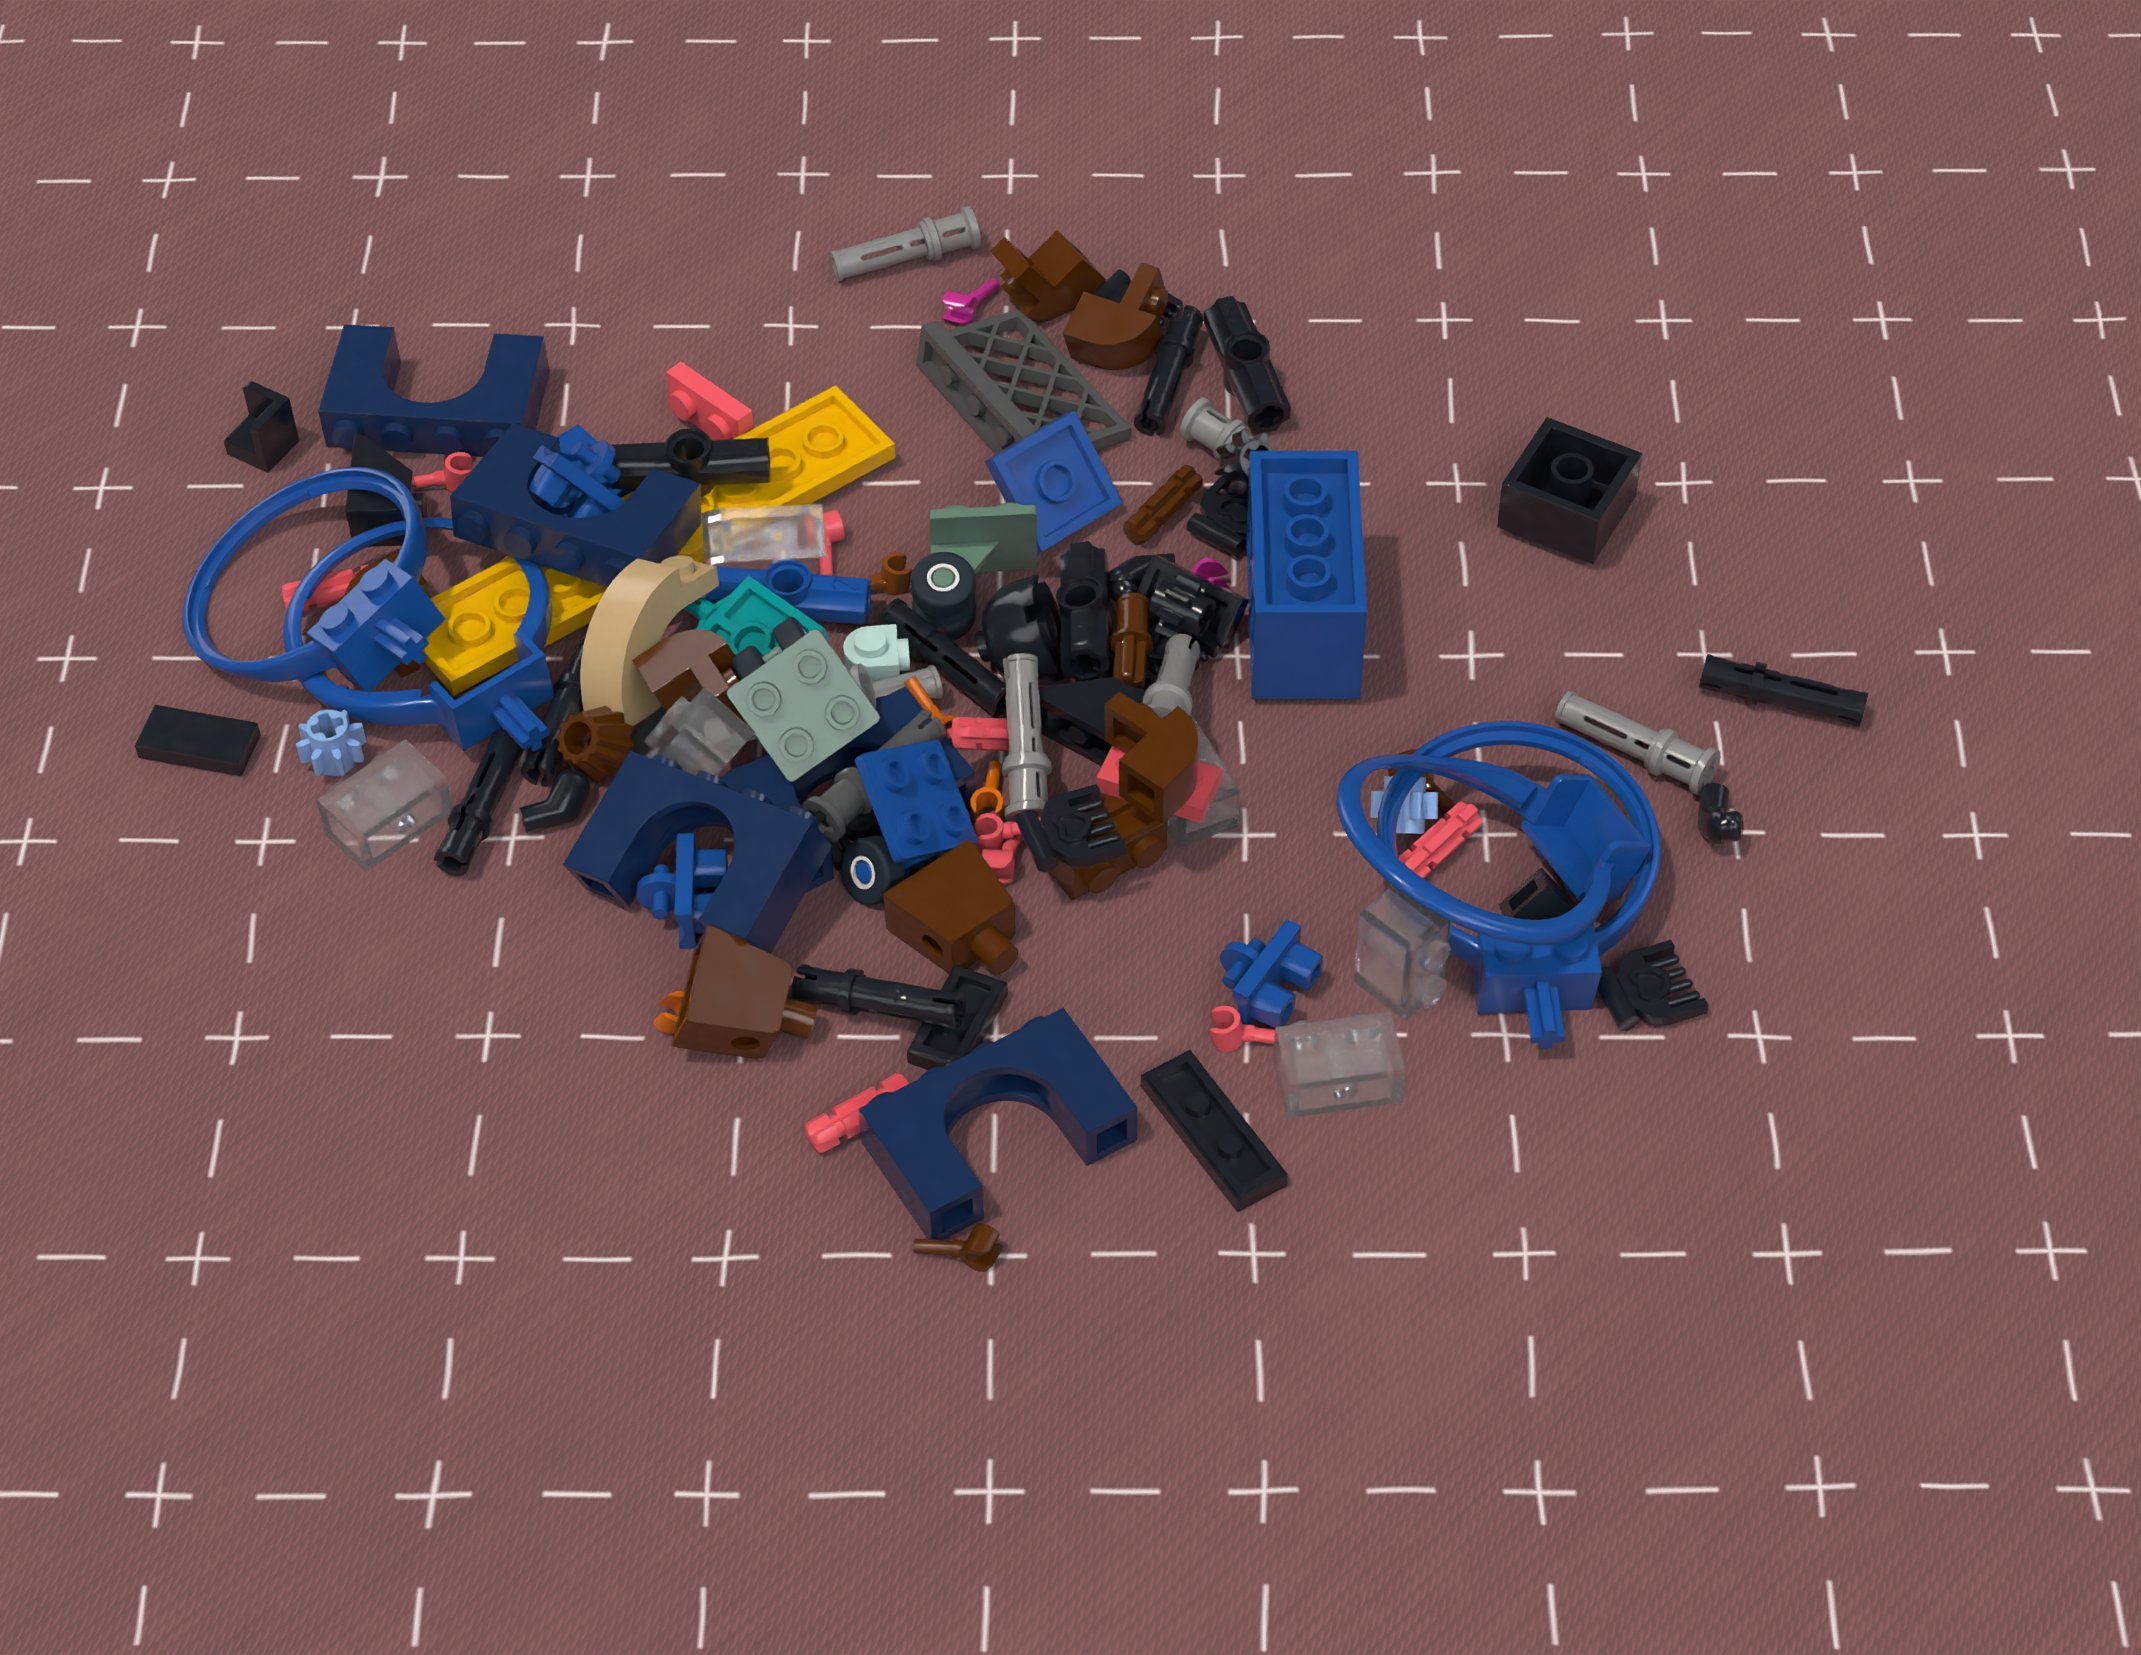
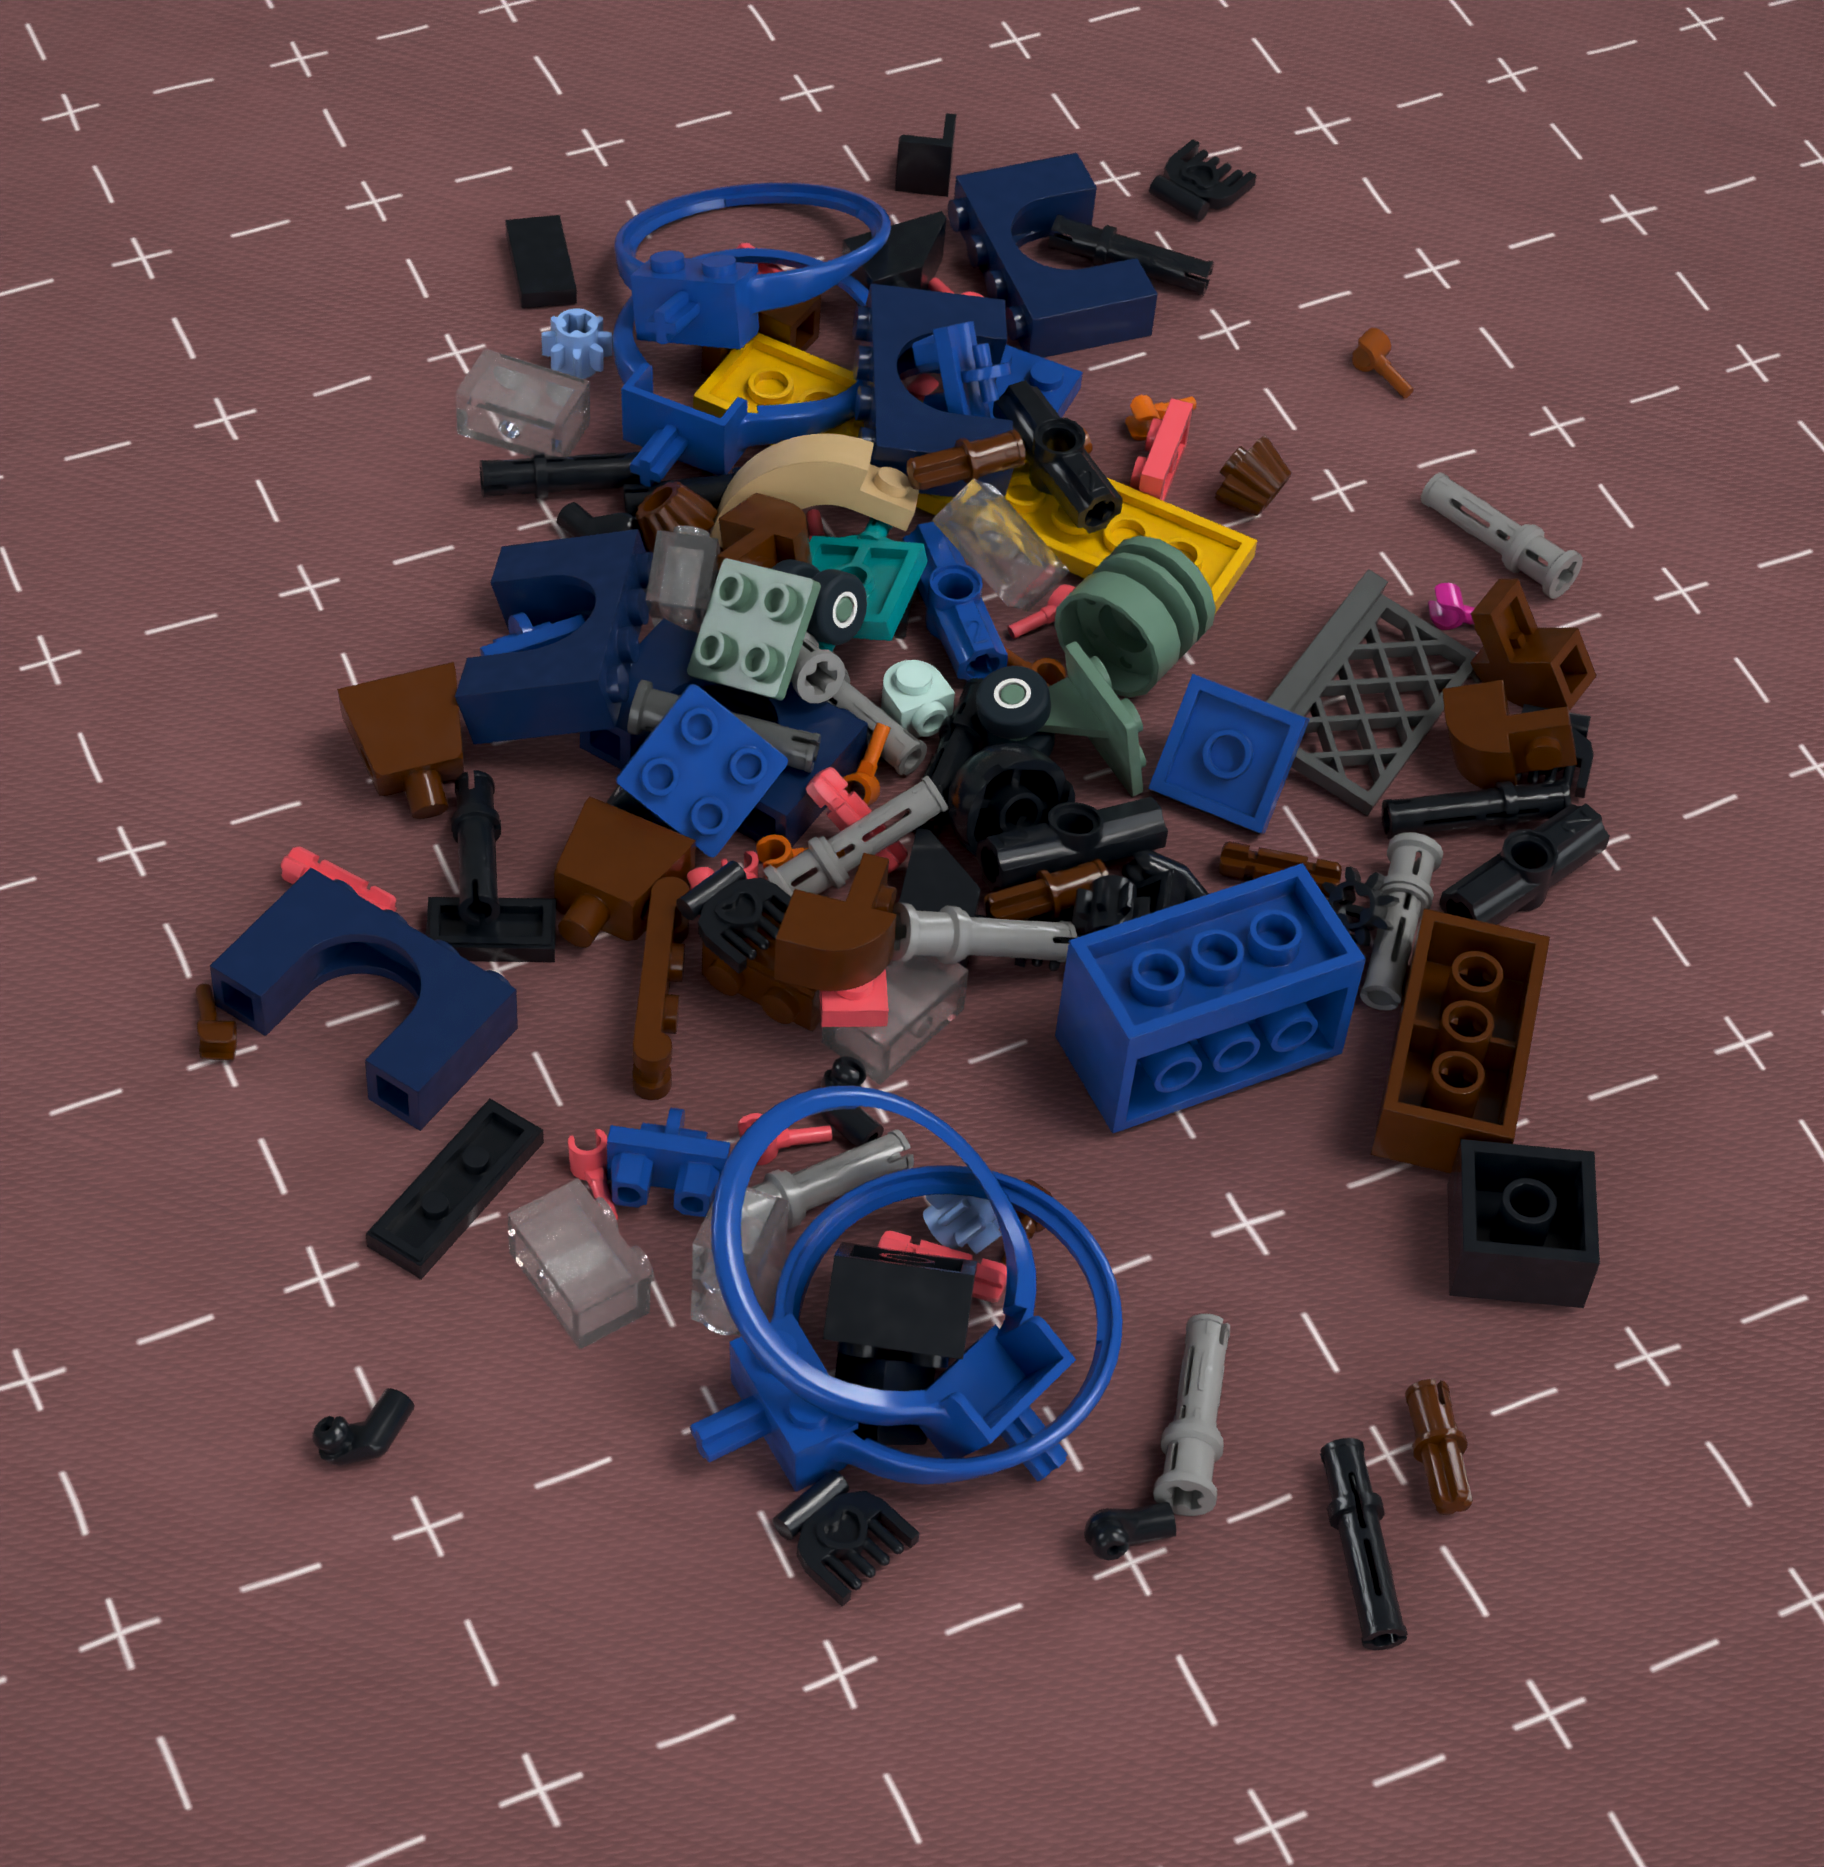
camera: 60 degrees right, 0 degrees up
none -> black arm [312,1388,414,1466]
none -> reddish brown plate [632,876,690,1100]
none -> coral hand [738,1113,832,1165]
none -> light grey pin [741,1129,914,1249]
none -> black arm [821,1056,884,1147]
none -> black brick [823,1242,977,1368]
none -> reddish brown axle [906,430,1026,490]
none -> black pin [1048,214,1214,296]
none -> sand green wheel [1054,535,1216,698]
none -> orange hand [1125,395,1197,441]
none -> black piece [1149,139,1256,222]
none -> reddish brown piece [1214,435,1291,516]
none -> dark orange hand [1352,328,1414,399]
none -> reddish brown brick [1370,909,1550,1173]
none -> reddish brown axle [1405,1379,1473,1515]

